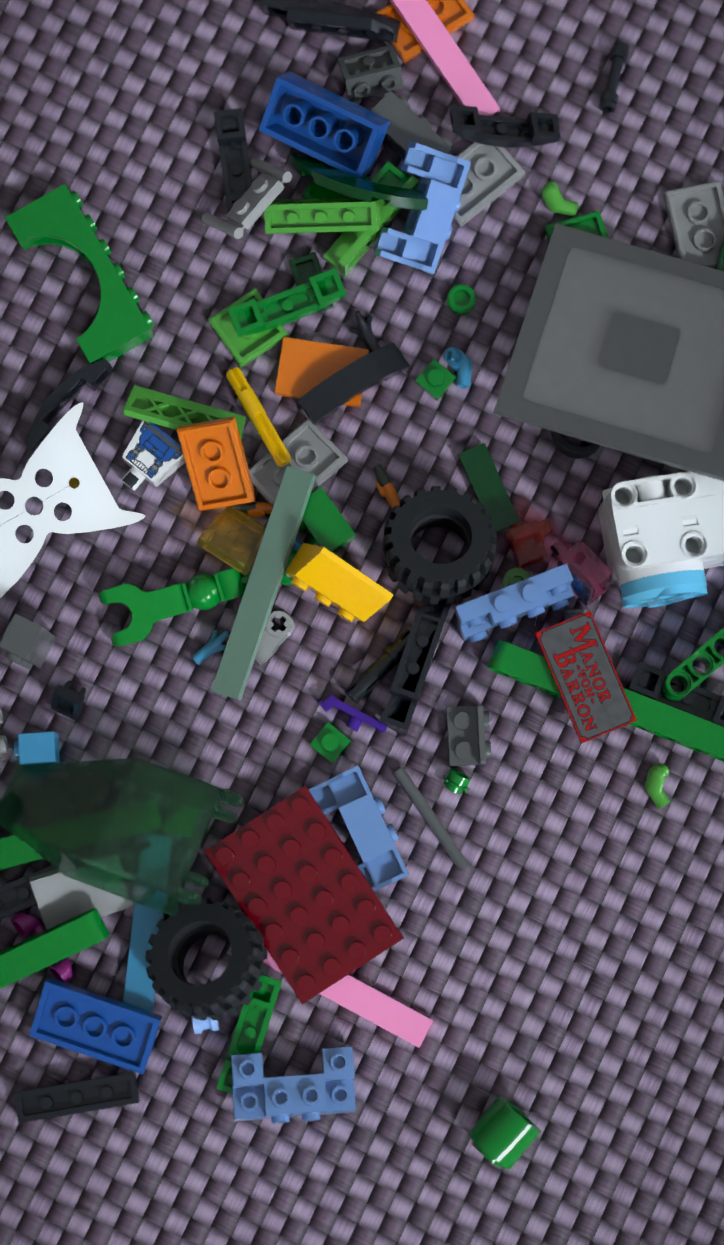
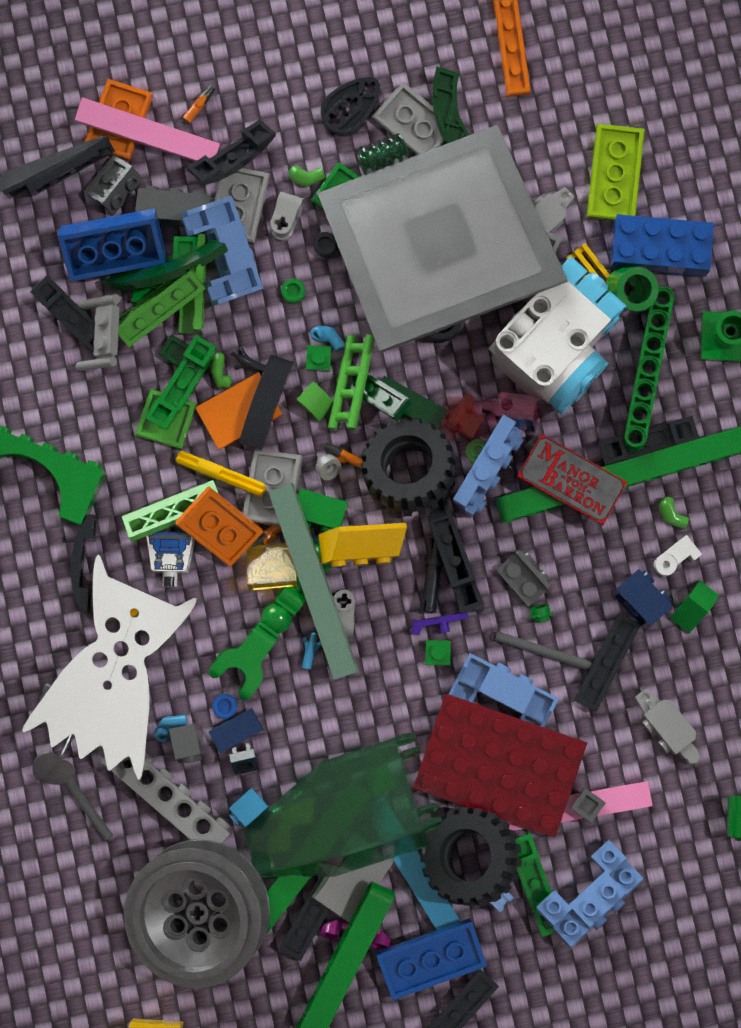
camera: 35 degrees left, 0 degrees up
black bar [598,42,630,113] -> none
none -> dark azure arm [154,714,187,742]
none -> orange piece [182,85,215,125]
none -> dark blue tile [208,708,264,754]
none -> bright green arm [211,353,232,389]
none -> blue tile [212,694,238,719]
none -> light grey piece [270,192,304,241]
none -> bright green brick [297,382,333,423]
none -> black tile [313,232,337,258]
none -> light grey tile [315,454,341,480]
none -> black piece [321,77,380,137]
none -> bright green bar [328,335,375,430]
none -> dark green tile [347,374,413,421]
none -> clear green piece [357,133,410,175]
none -> dark grey plate [570,788,606,823]
none -> black plate [574,613,641,712]
none -> dark blue brick [611,569,673,629]
none -> light grey hinge [635,688,701,764]
none -> white leg [653,535,702,577]
none -> green slope [669,580,719,634]

